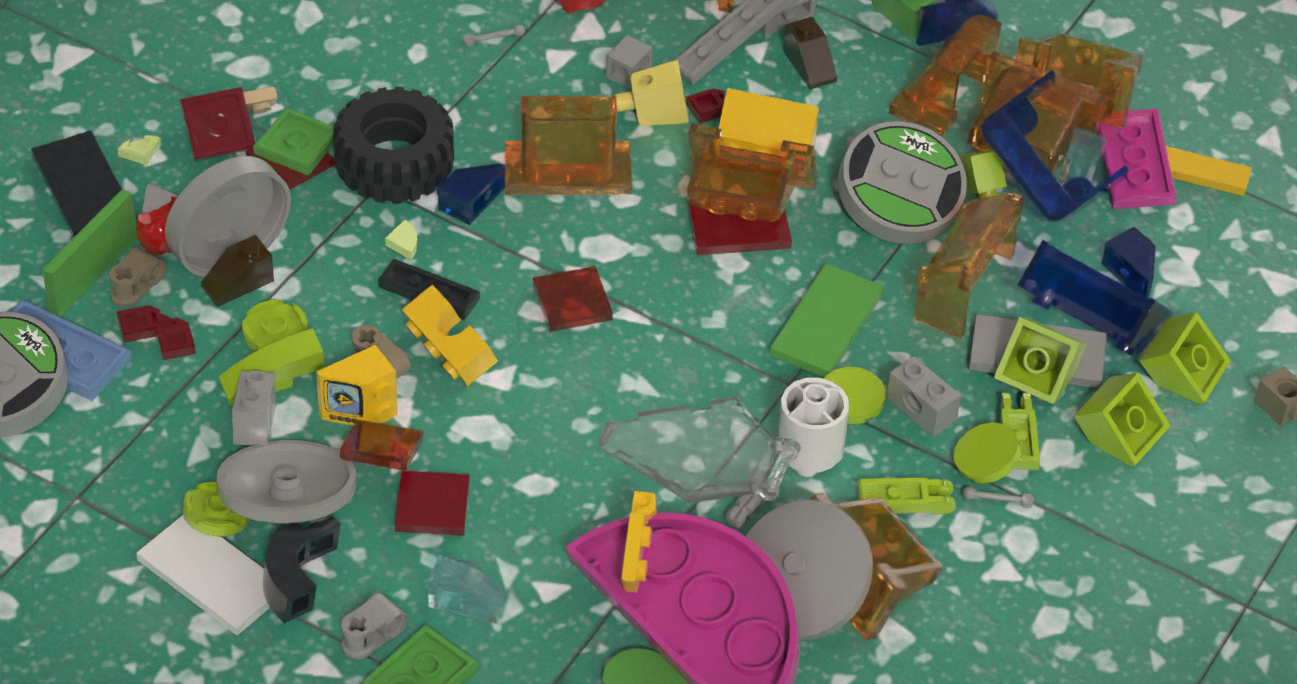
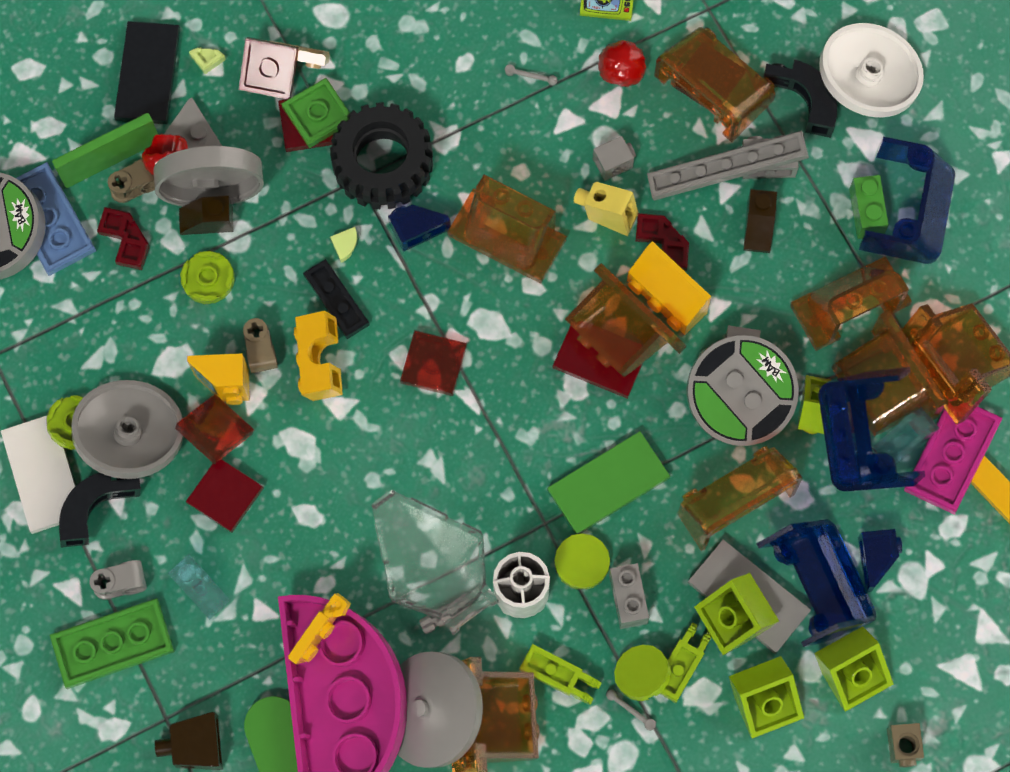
camera: 35 degrees right, 25 degrees up
lime slope [219,328,324,404] -> none
light grey brick [232,370,276,445] -> none

